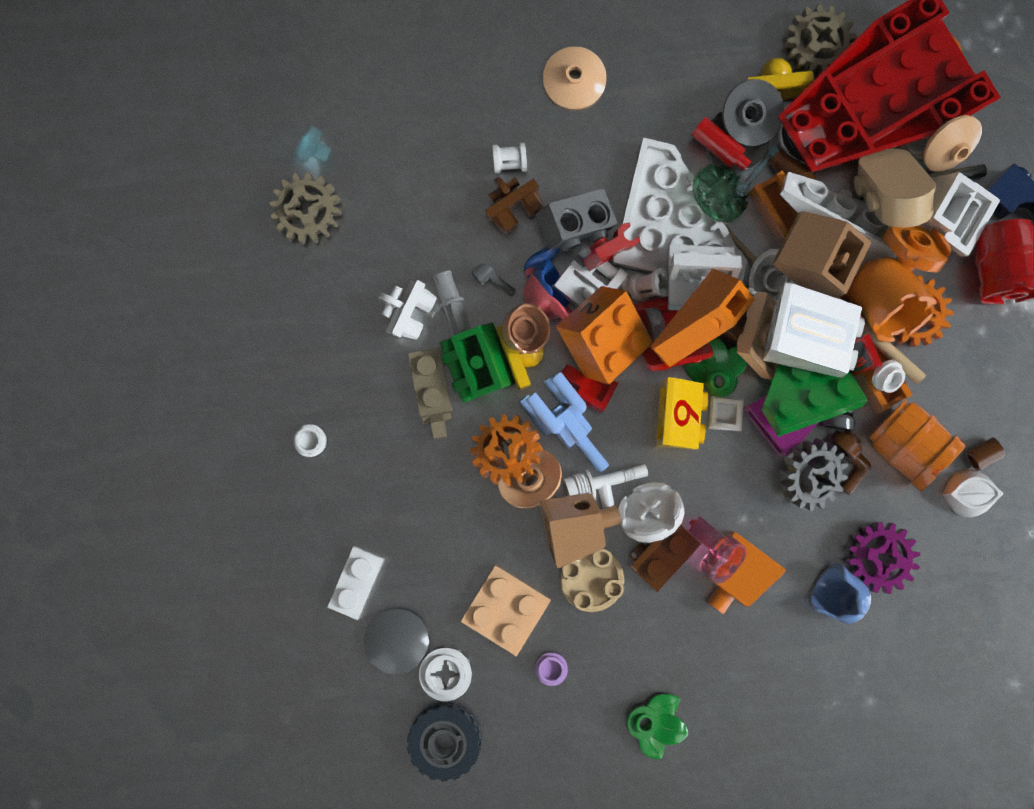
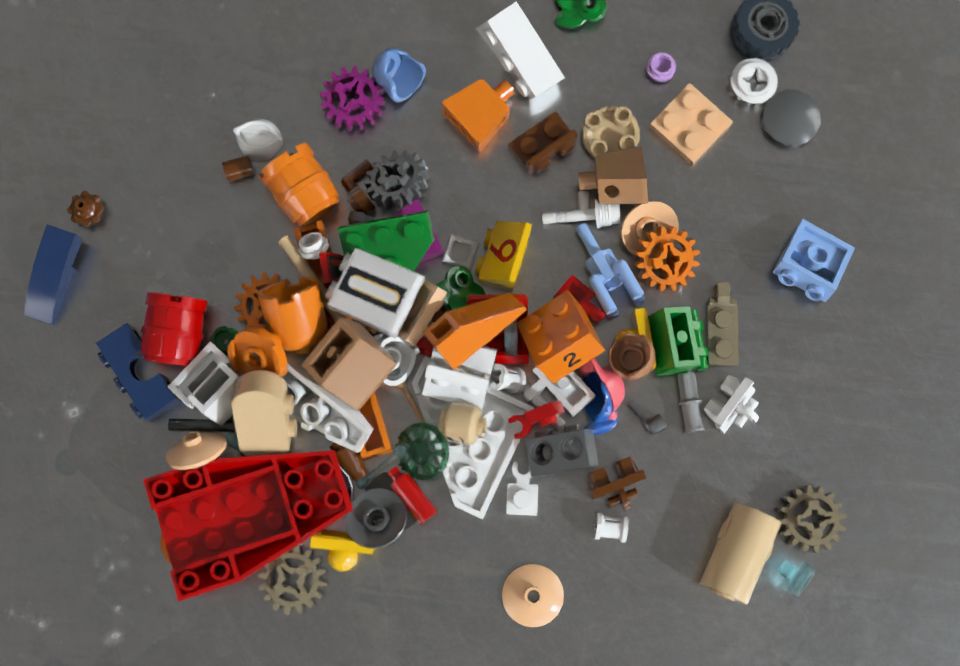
camera: 170 degrees left, 5 degrees down
white plate [293,424,327,457] -> none
white plate [327,546,385,620] -> none
white tile [618,482,685,543] -> none
clear pink piece [688,516,746,583] -> none
none -> green plate [210,326,238,355]
none -> tan head [439,402,487,445]
none -> white wedge [476,1,565,100]
none -> white plate [506,462,538,516]
none -> tan piece [700,502,781,605]
none -> light blue plate [772,219,855,302]

